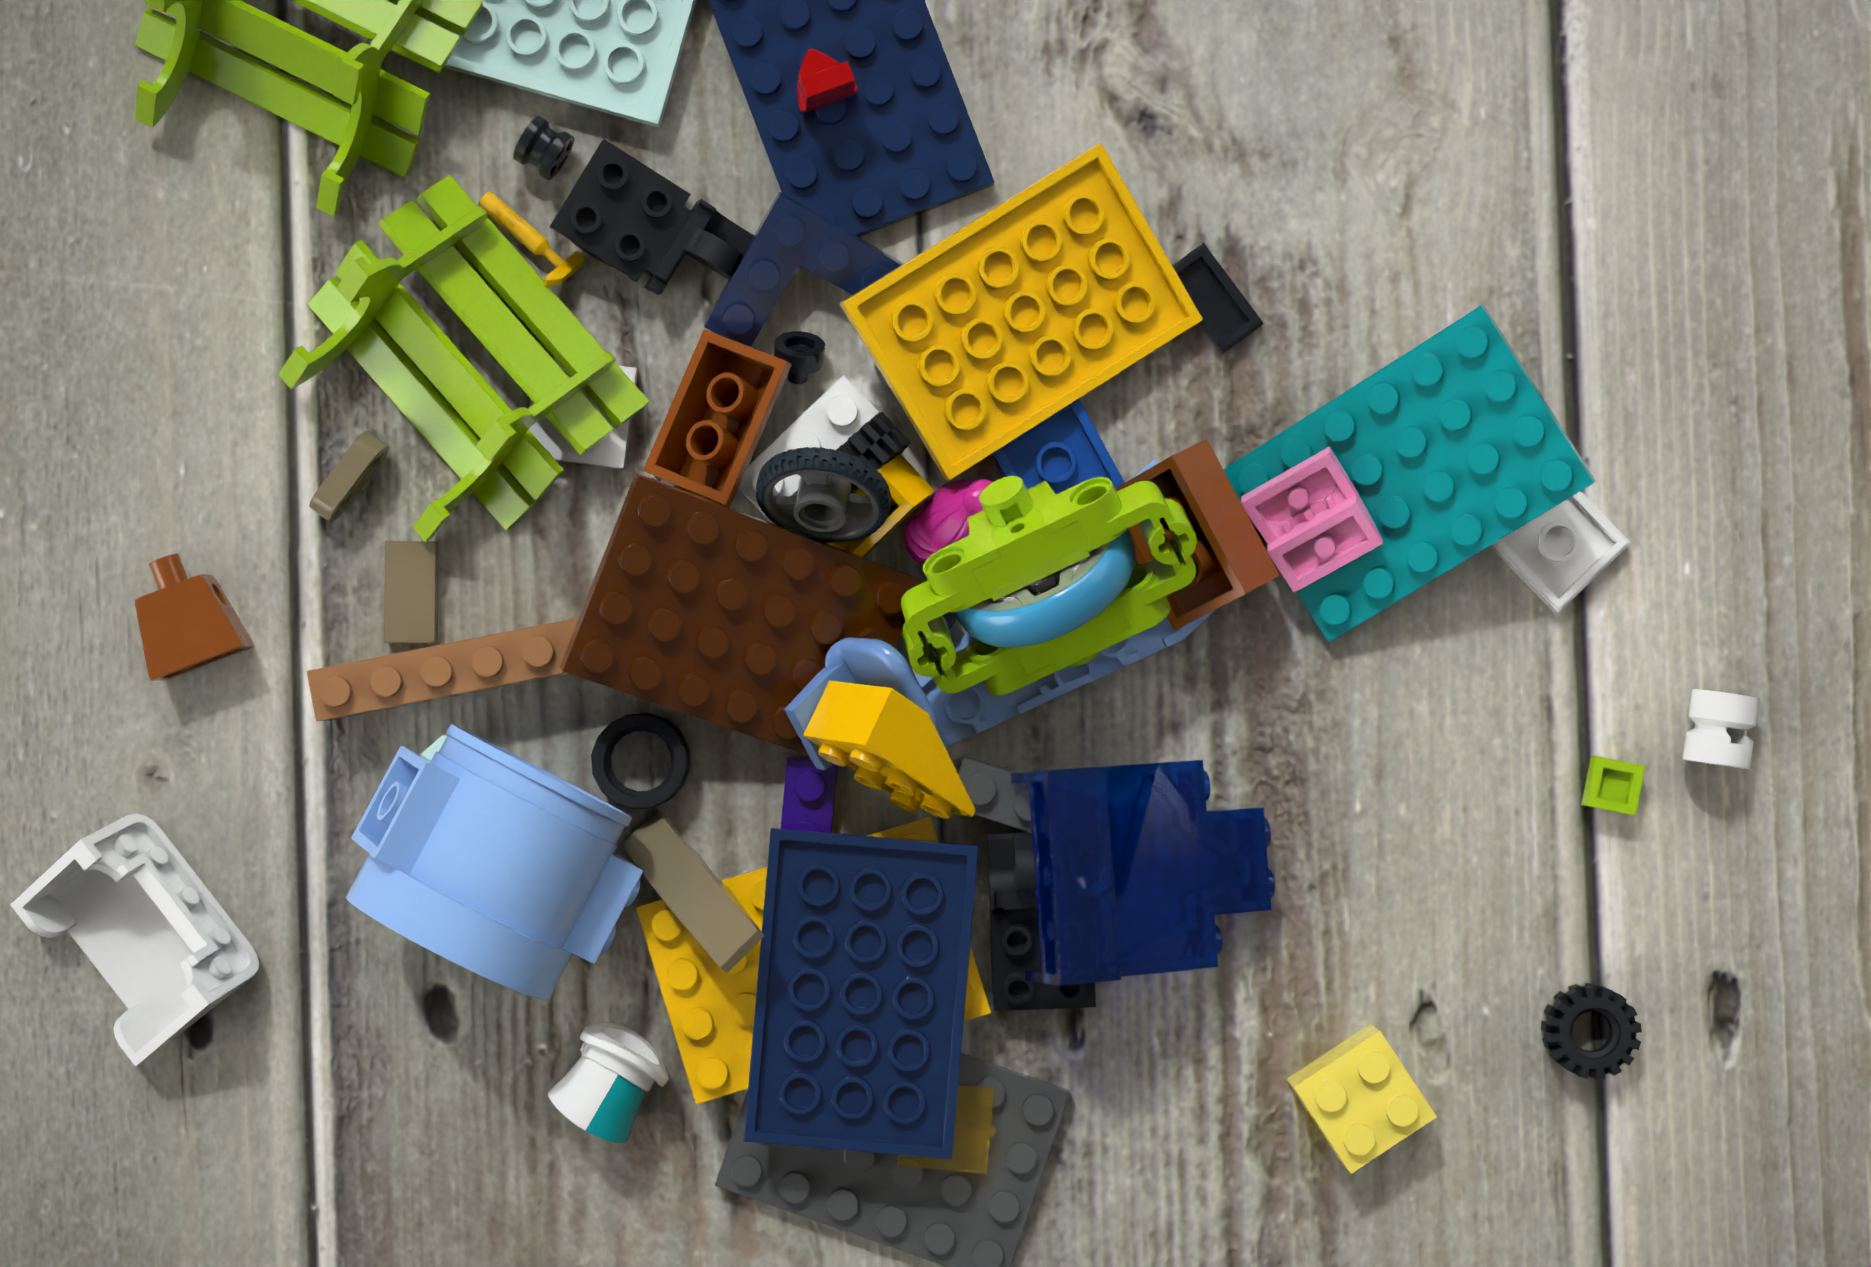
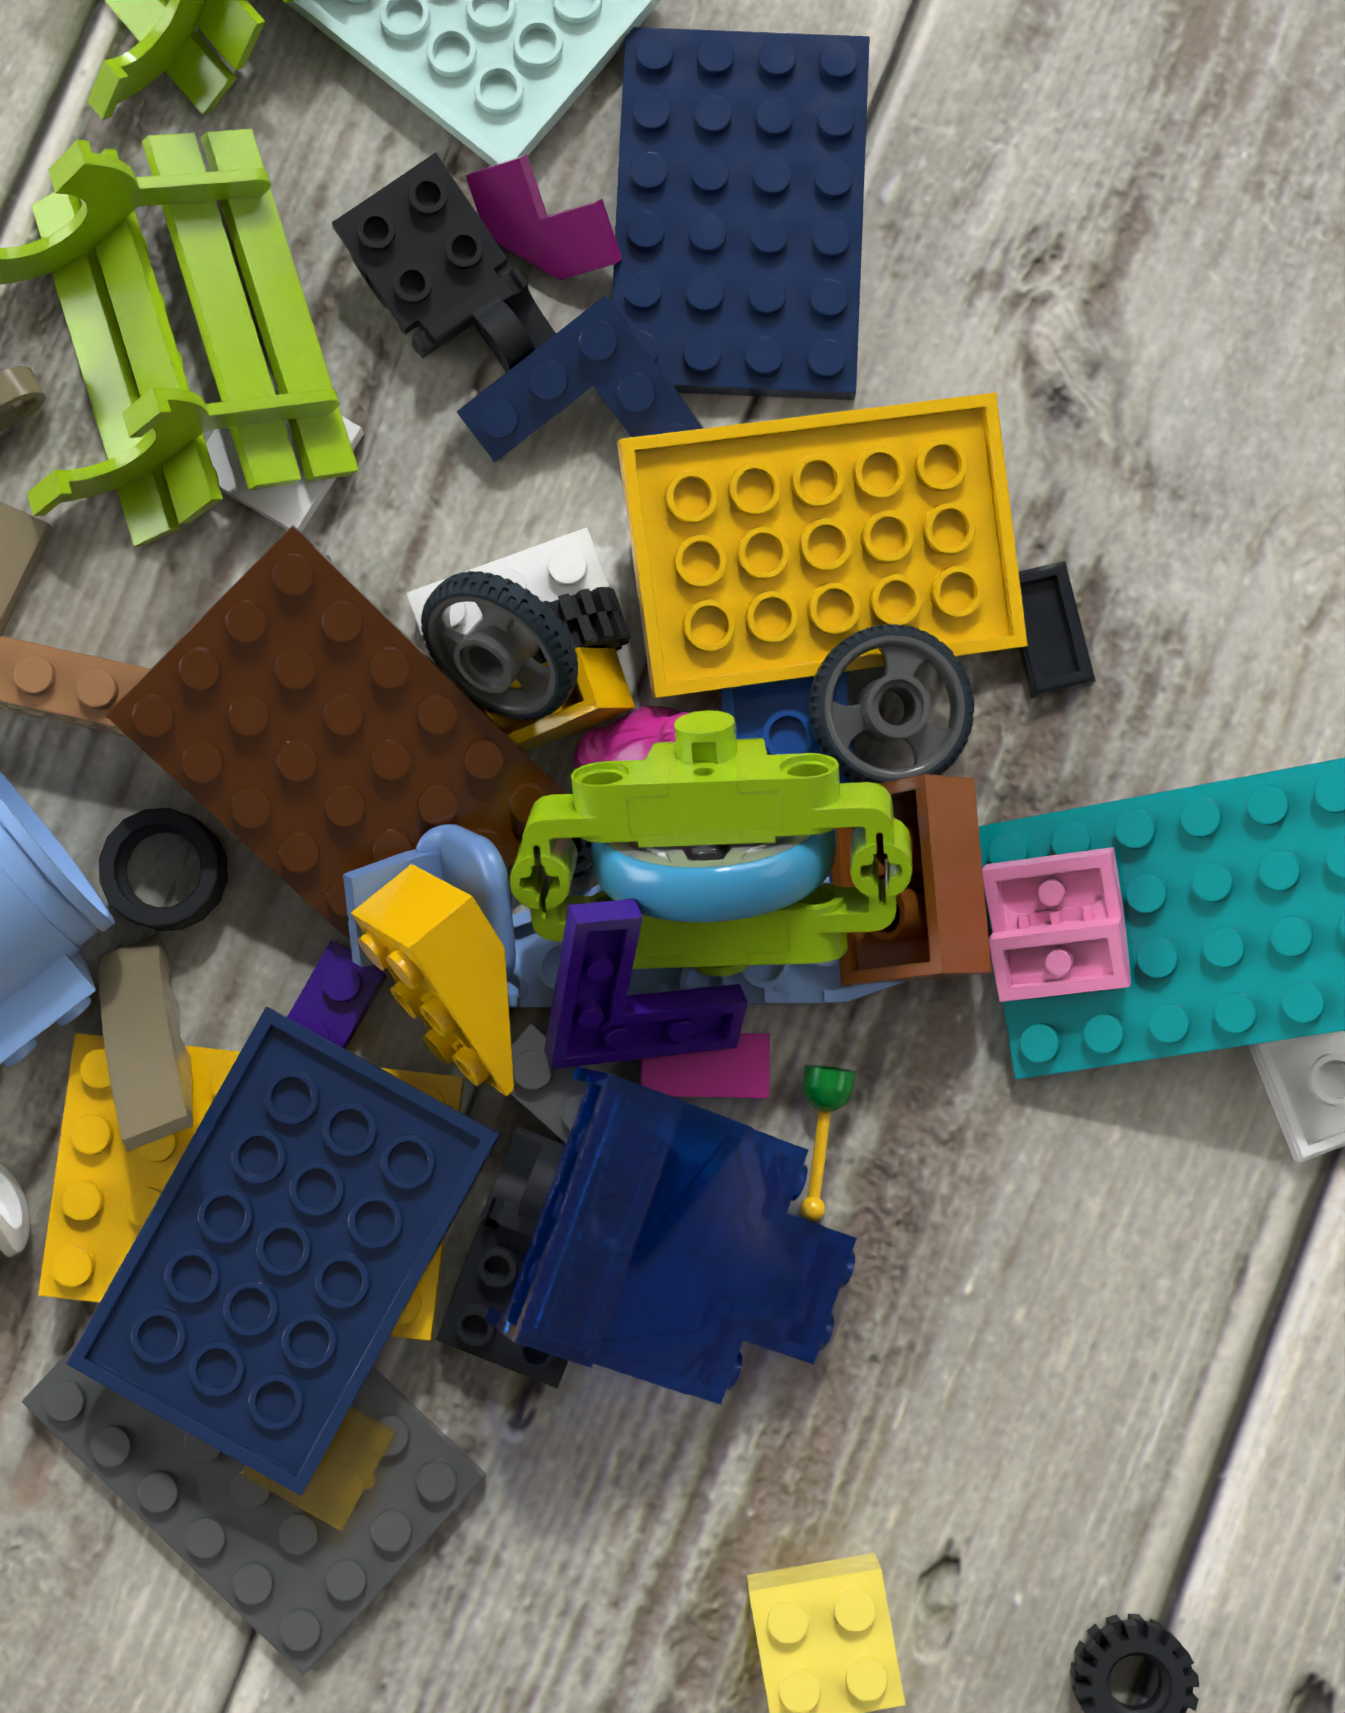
camera: 25 degrees right, 5 degrees down
yellow piece [478,191,586,287] -> none
black wheel [513,116,575,180] -> none
dark orange slope [643,329,792,507] -> none
black tile [774,331,825,384] -> none
red tile [797,49,858,113] -> none
lime plate [1581,755,1646,816] -> none
none -> magenta tile [465,154,622,280]
none -> dark purple plate [544,899,748,1069]
none -> dark pink tile [641,1033,770,1098]
none -> hinge [800,1064,856,1222]
none -> dark grey wheel [808,624,974,784]

